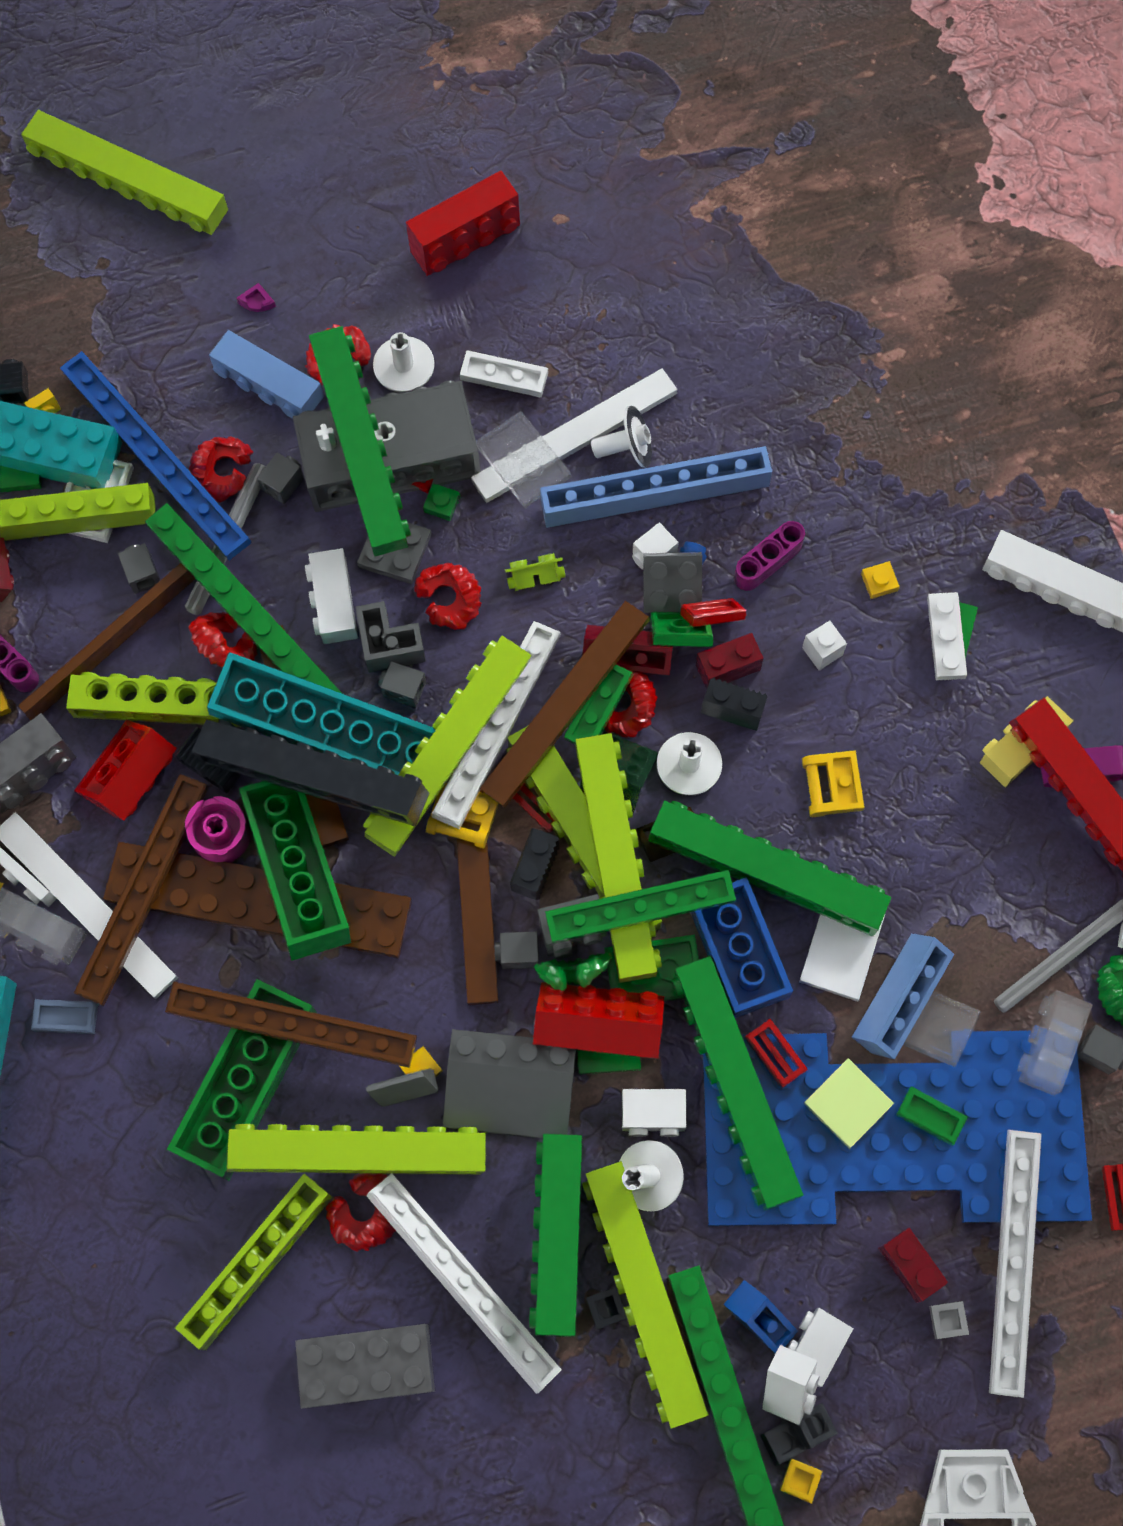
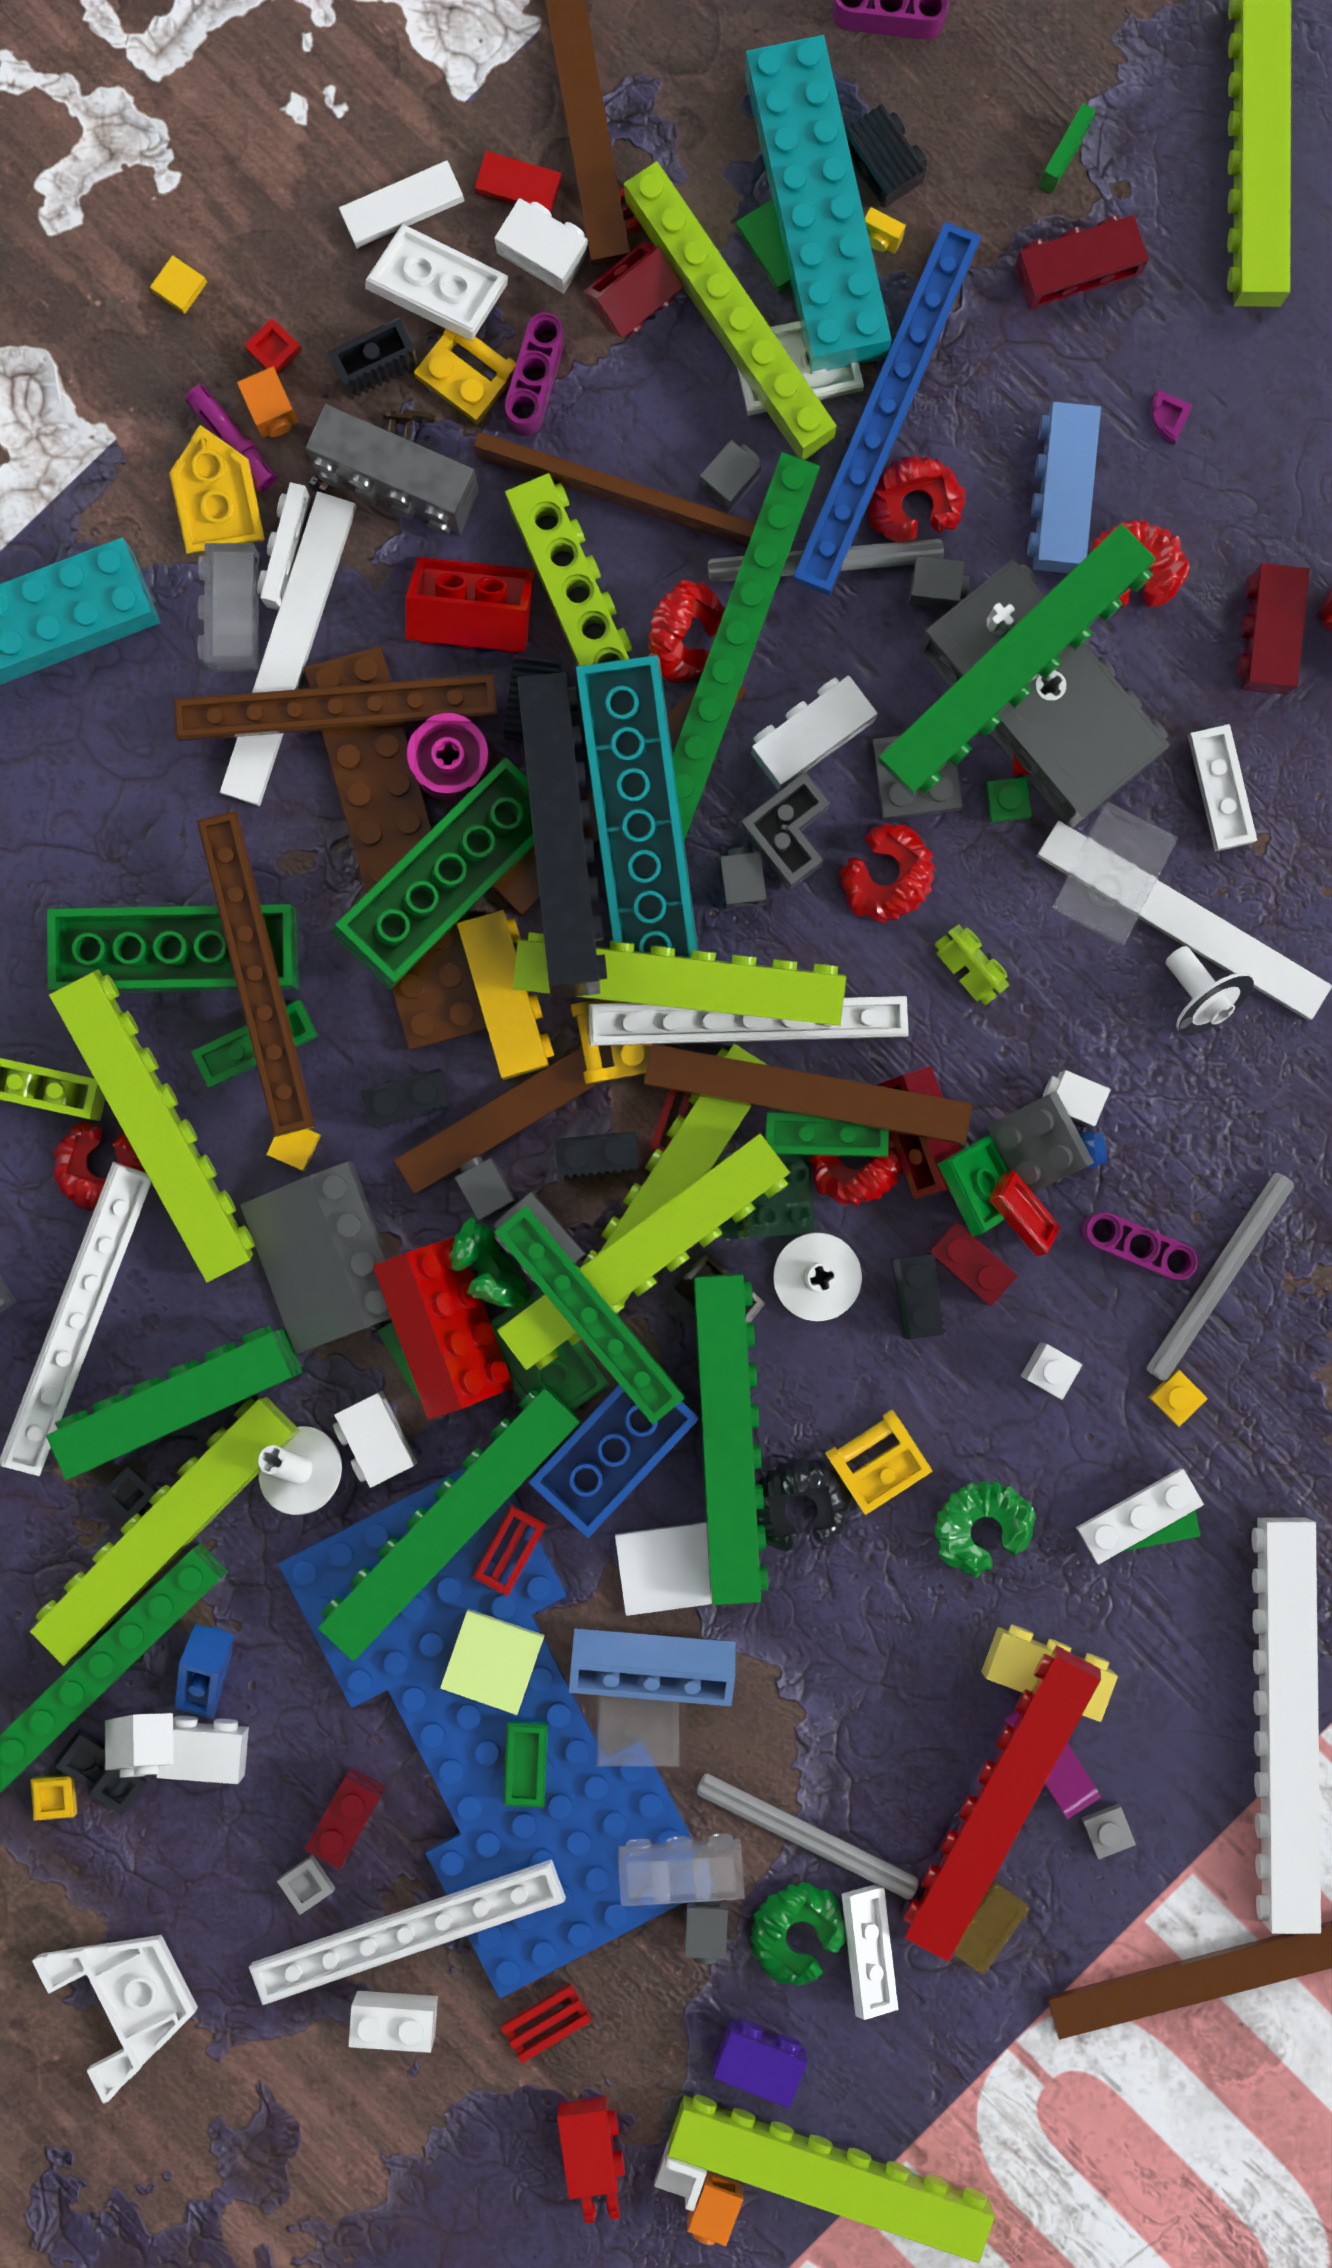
camera: 60 degrees right, 15 degrees up
sand blue tile [31,999,98,1034] -> none
dark grey slope [366,1068,438,1107] -> none
white piece [373,332,434,392] -> none
medium blue brick [540,446,772,528] -> none
none -> green plate [191,1000,319,1089]
none -> white brick [349,1991,438,2053]
none -> black brick [361,1068,453,1130]
none -> yellow brick [457,910,554,1080]
none -> black piece [756,1458,852,1551]
none -> green piece [934,1480,1036,1578]
none -> dark red brick [1015,215,1149,310]
none -> green tile [1038,103,1095,194]
none -> light grey axle [1147,1173,1294,1381]
none -> dark red brick [1236,563,1310,695]

